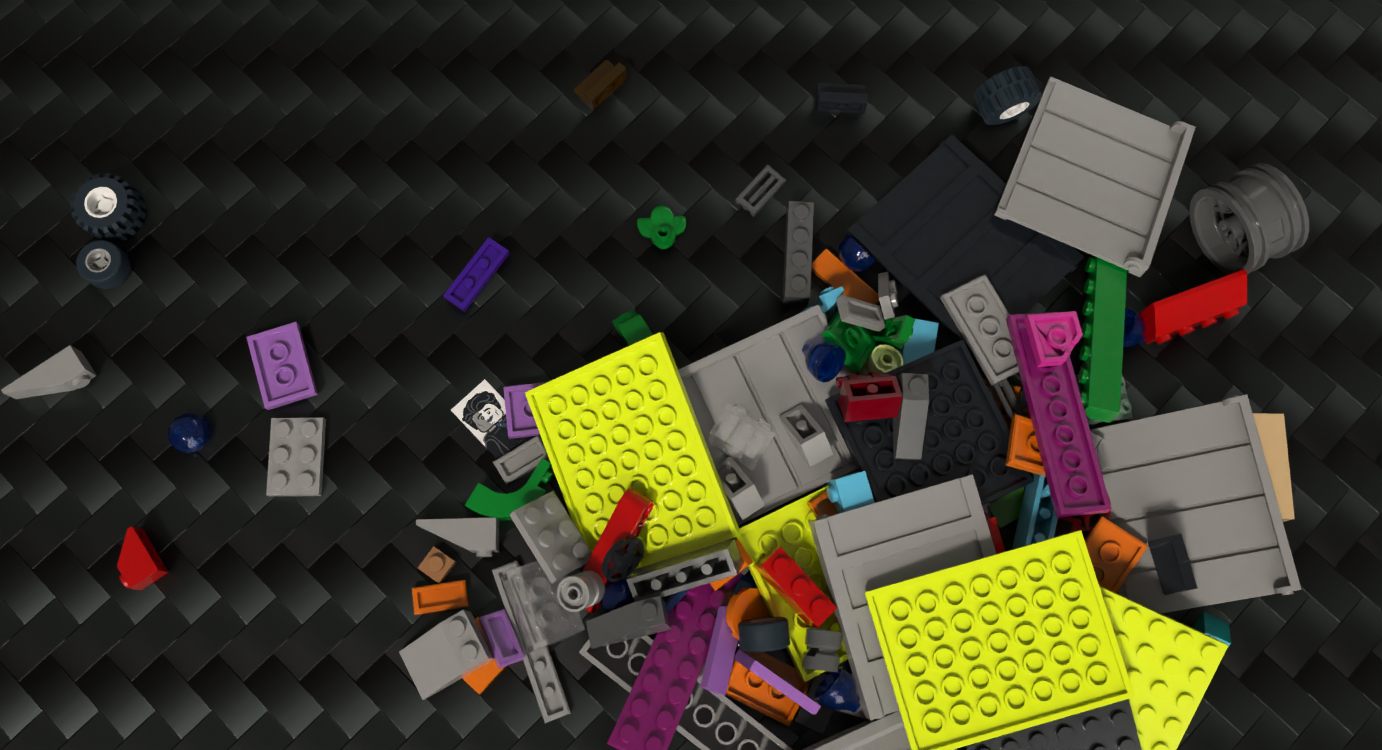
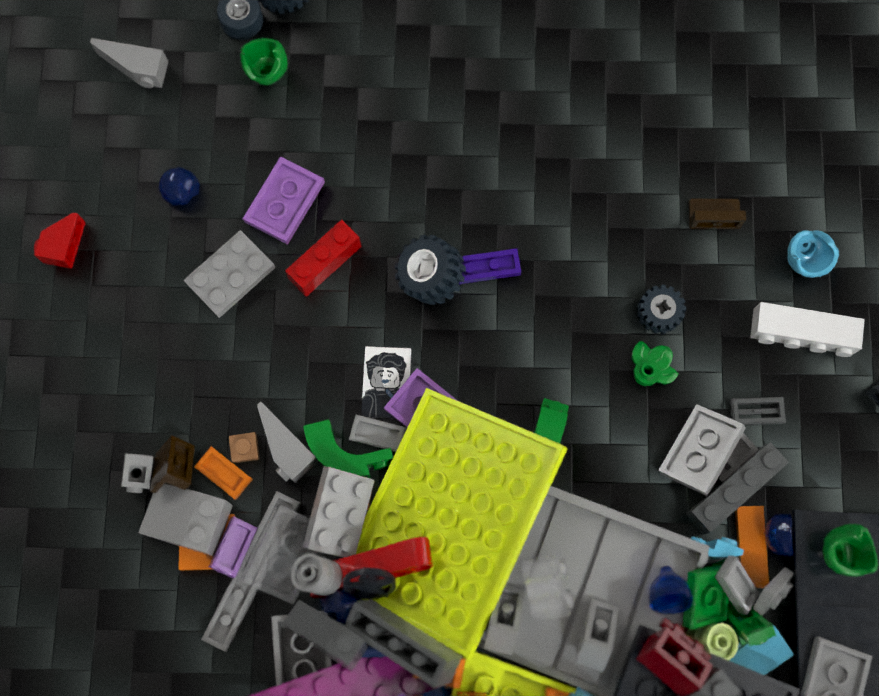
camera: 50 degrees right, 0 degrees up
none -> light grey brick [121,453,153,493]
none -> dark brown panel [150,435,195,493]
none -> green piece [240,38,288,85]
none -> red brick [285,220,361,297]
none -> black wheel [394,235,466,305]
none -> black wheel [637,285,686,334]
none -> light grey plate [658,404,746,496]
none -> light grey slope [719,433,759,482]
none -> white brick [750,302,864,357]
none -> medium azure piece [787,230,839,278]
none -> green piece [822,524,878,577]

